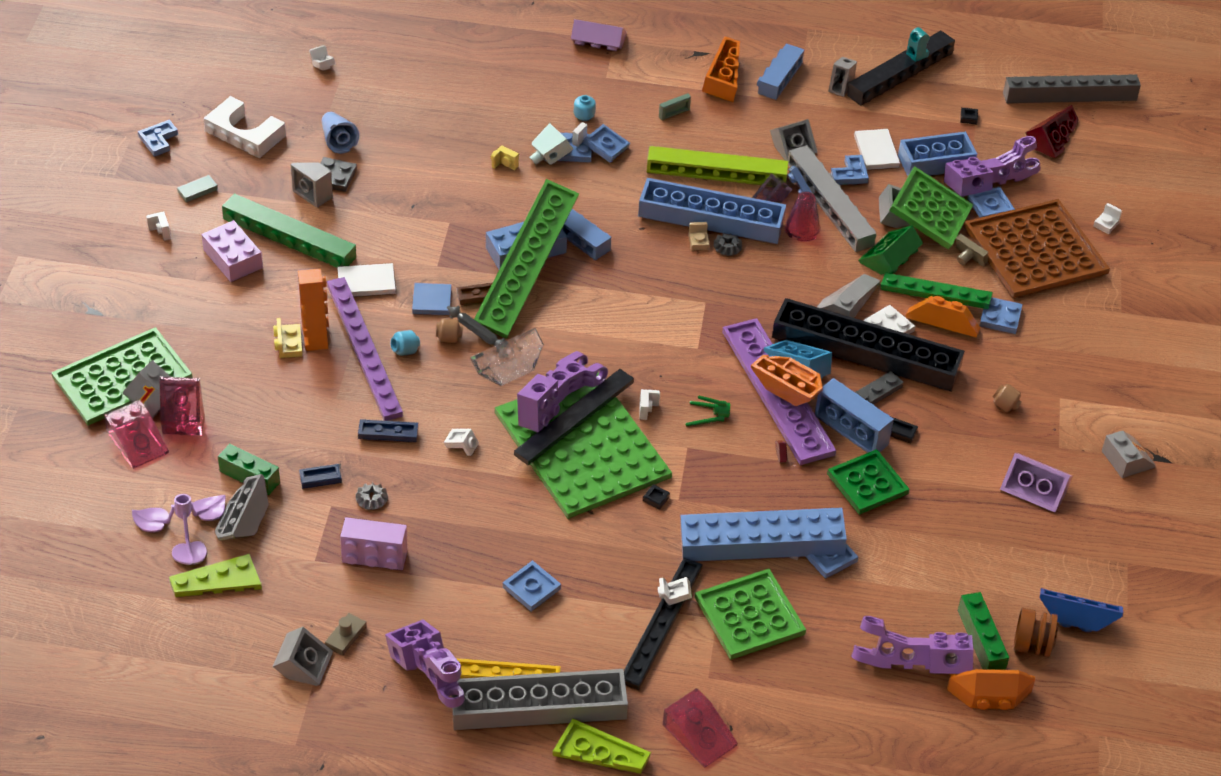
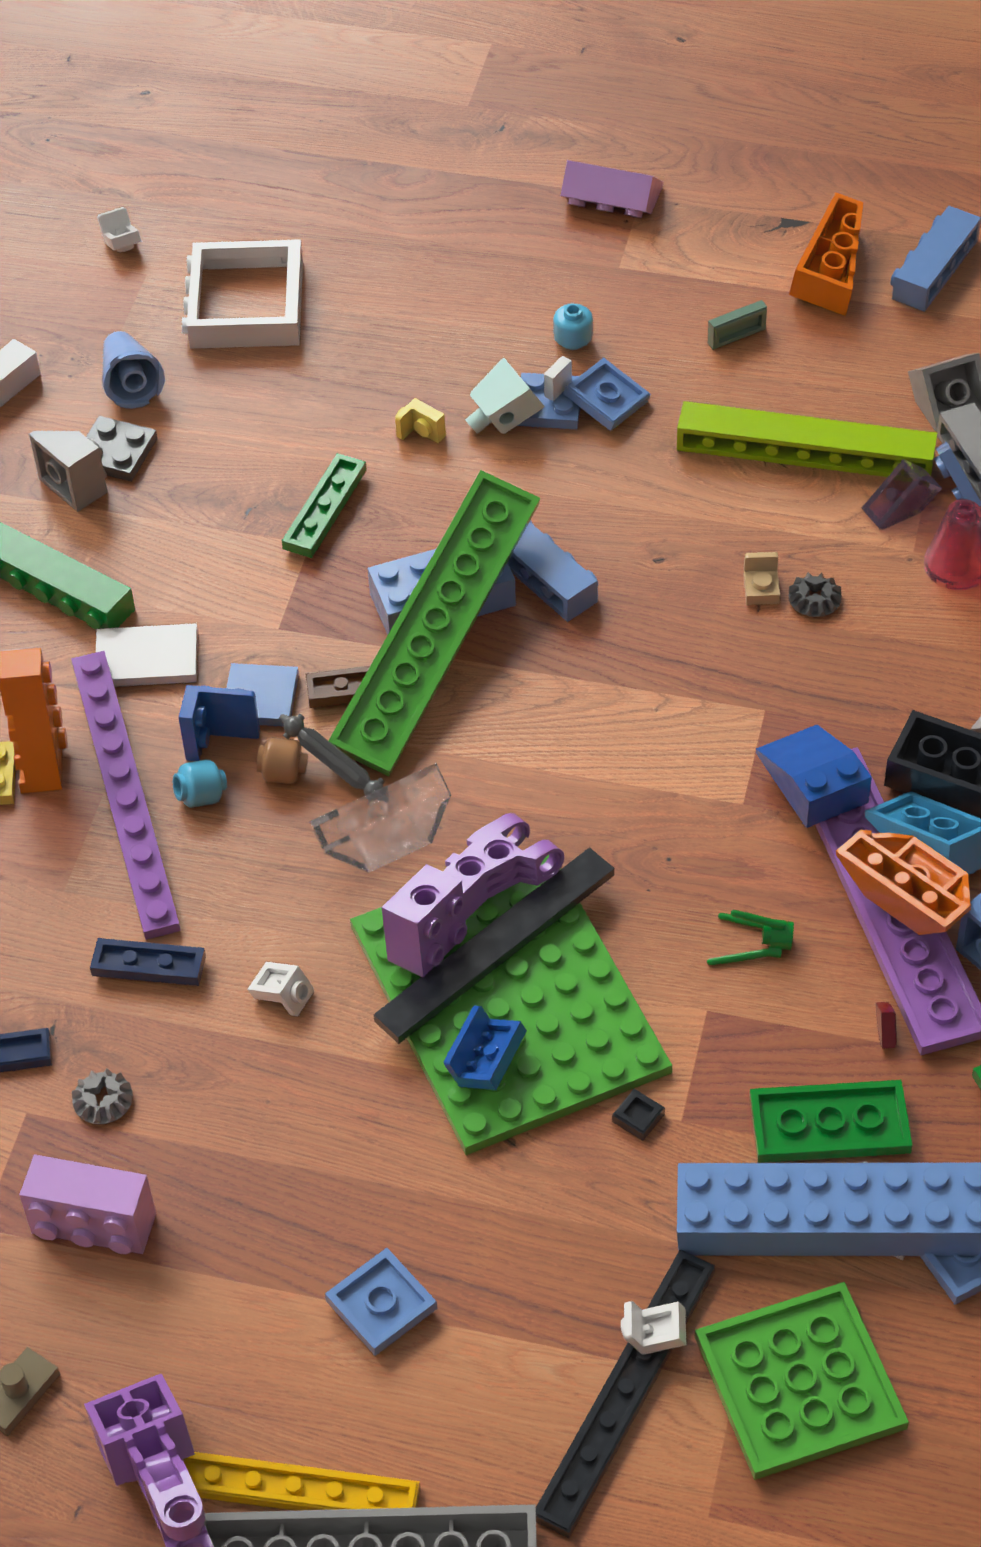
camera: 10 degrees right, 5 degrees up
medium blue brick [638,178,786,244] -> none
white bracket [639,389,660,420] -> none
none -> blue bracket [178,685,260,761]
none -> white window [182,240,303,349]
none -> plate [282,453,367,558]
none -> blue bracket [444,1006,527,1090]
none -> green plate [749,1080,913,1163]
none -> blue slope [756,725,872,828]

